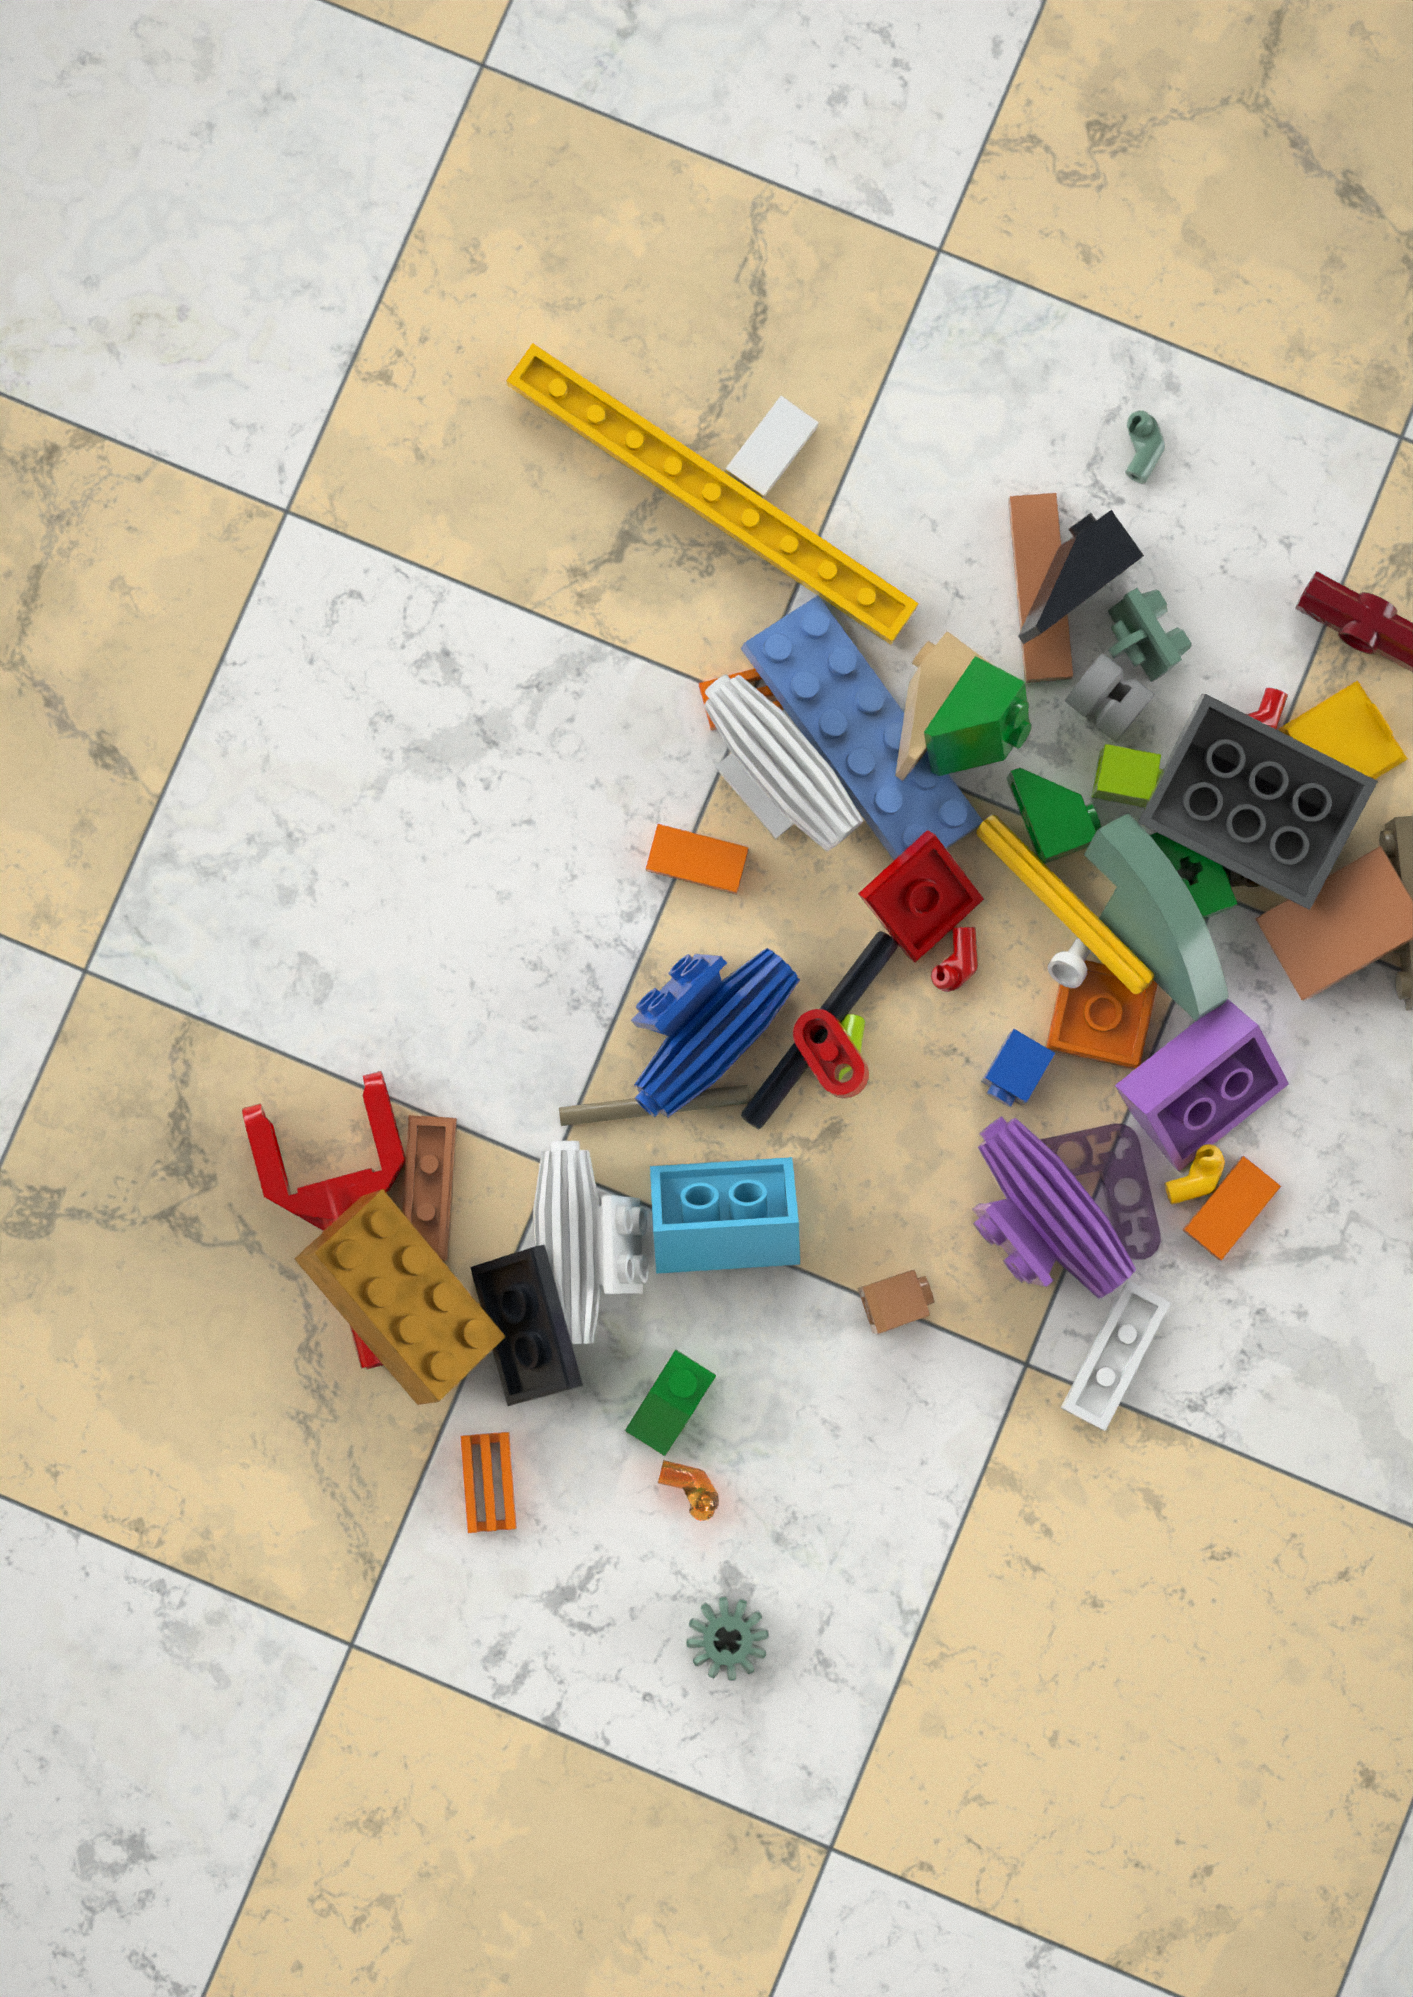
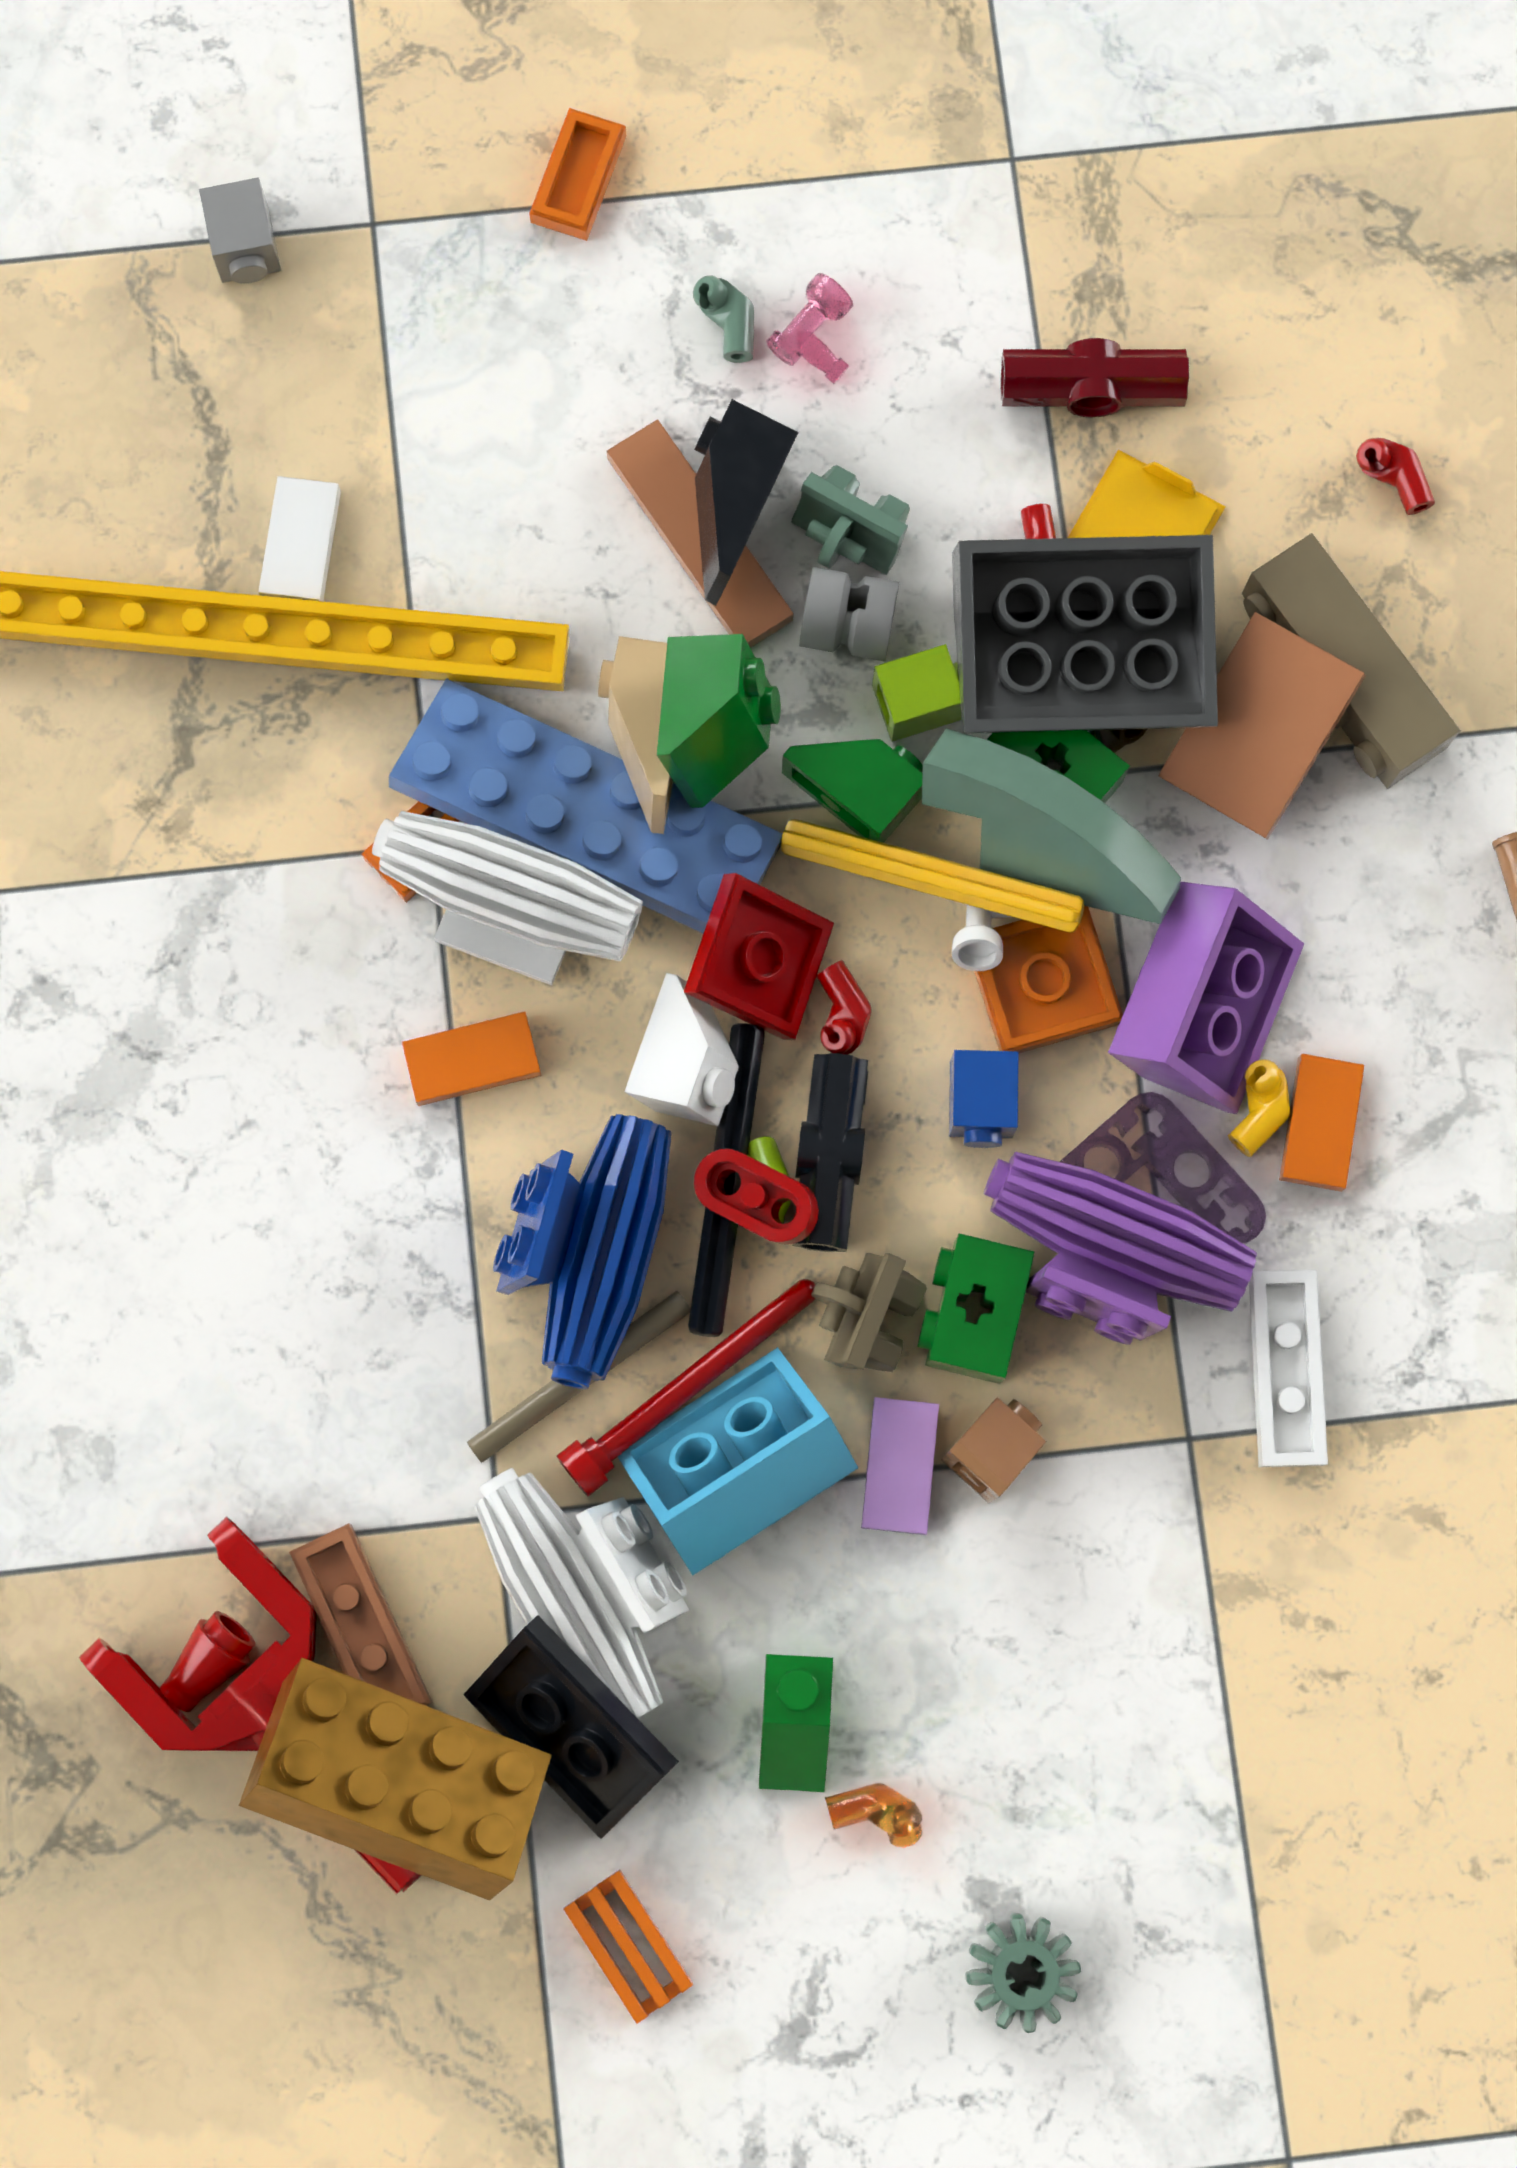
camera: 30 degrees left, 5 degrees down
none -> red cone [160,1611,256,1712]
none -> light grey brick [199,177,281,283]
none -> orange tile [529,108,627,241]
none -> red piece [556,1279,816,1497]
none -> white slope [624,973,739,1126]
none -> clear pink piece [766,273,853,384]
none -> black piece [792,1053,869,1252]
none -> dark tan hips [811,1253,927,1372]
none -> lavender tile [861,1397,939,1535]
none -> green brick [917,1233,1035,1384]

